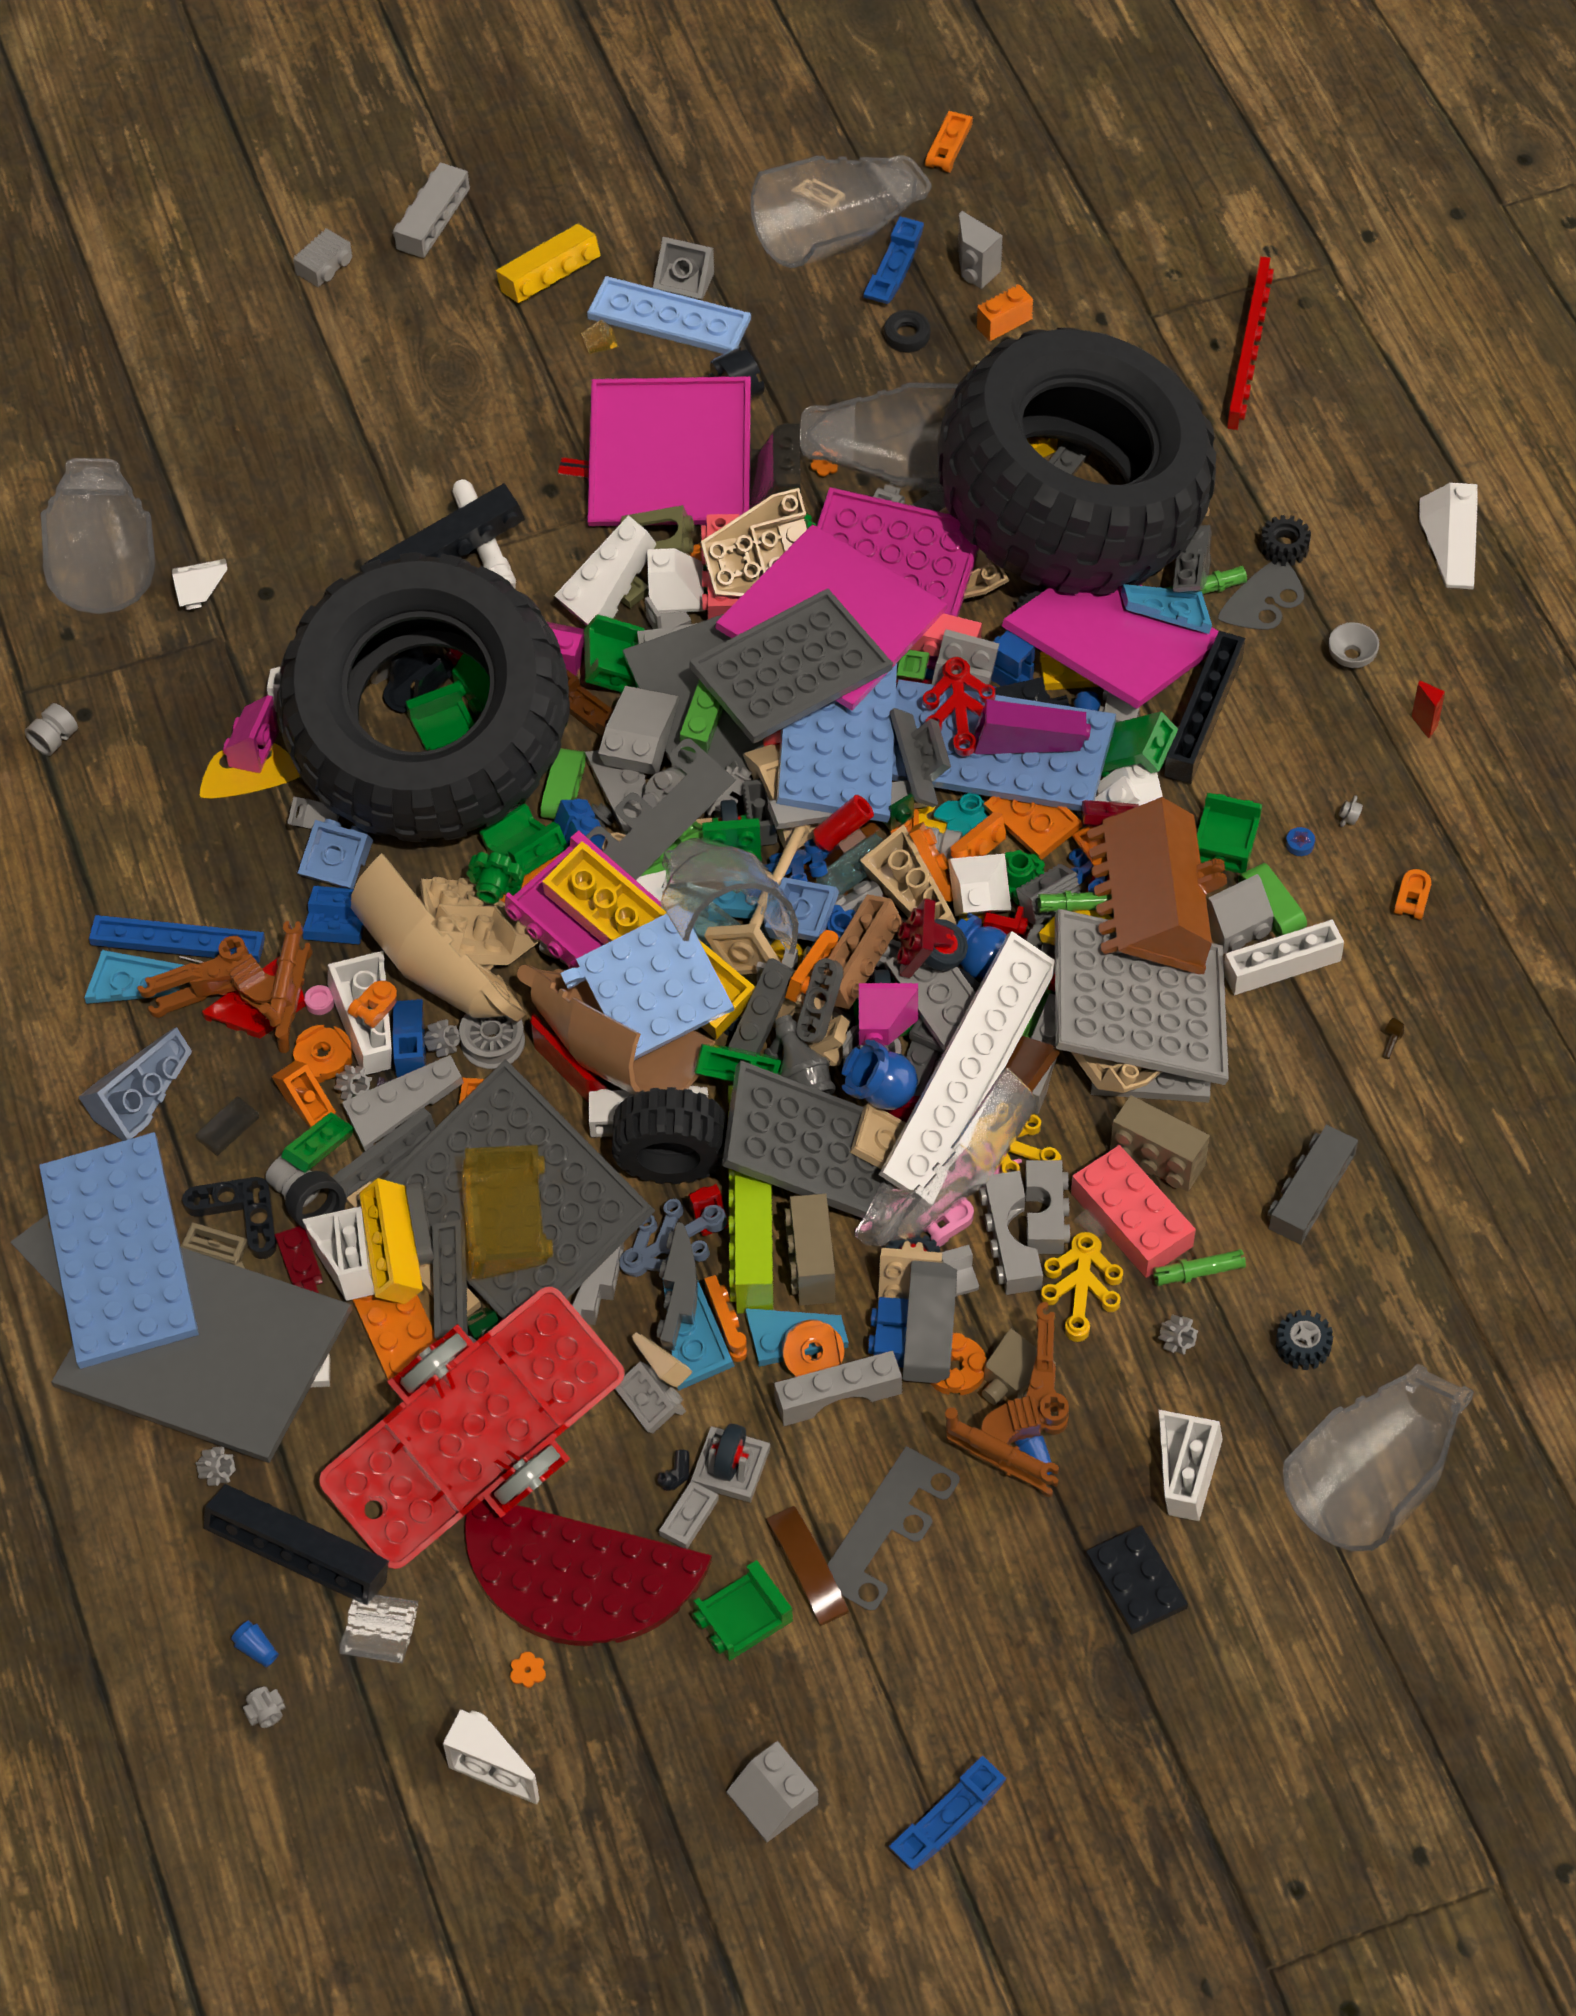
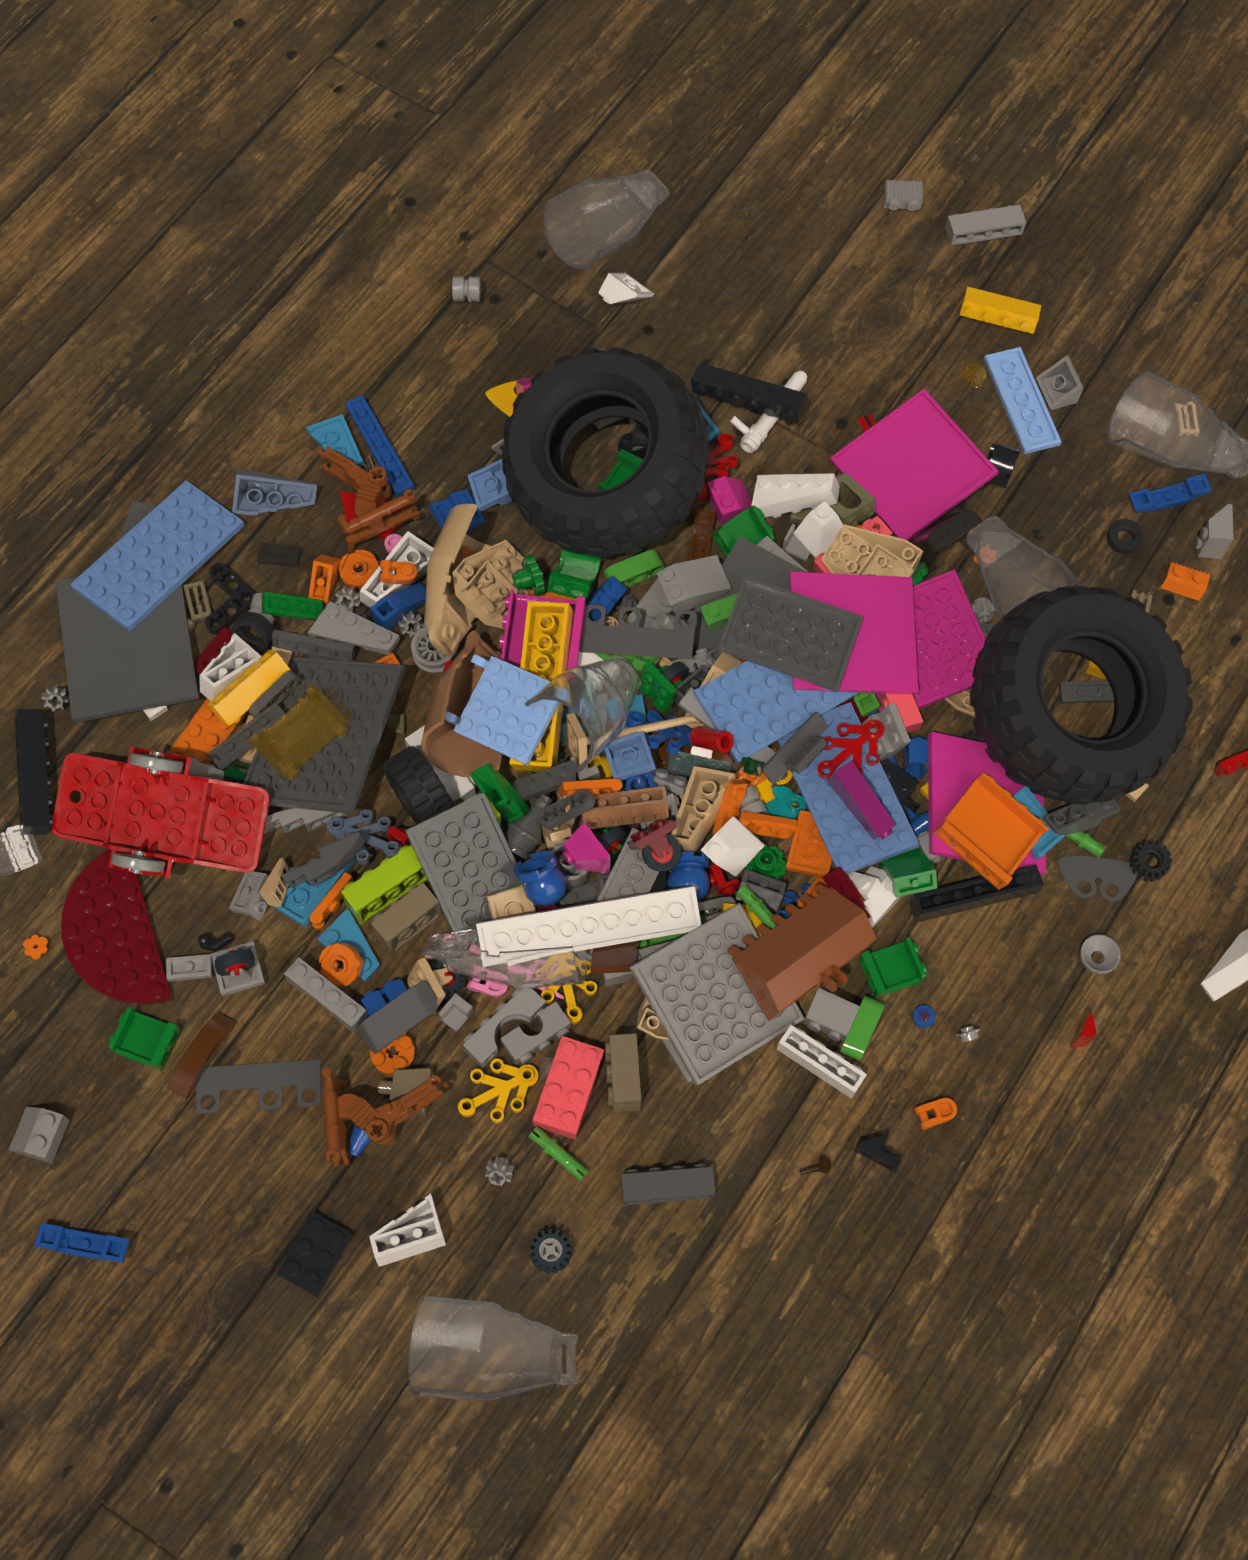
camera: 50 degrees right, 10 degrees up
none -> black slope [854,1134,902,1173]
none -> orange panel [933,773,1049,890]

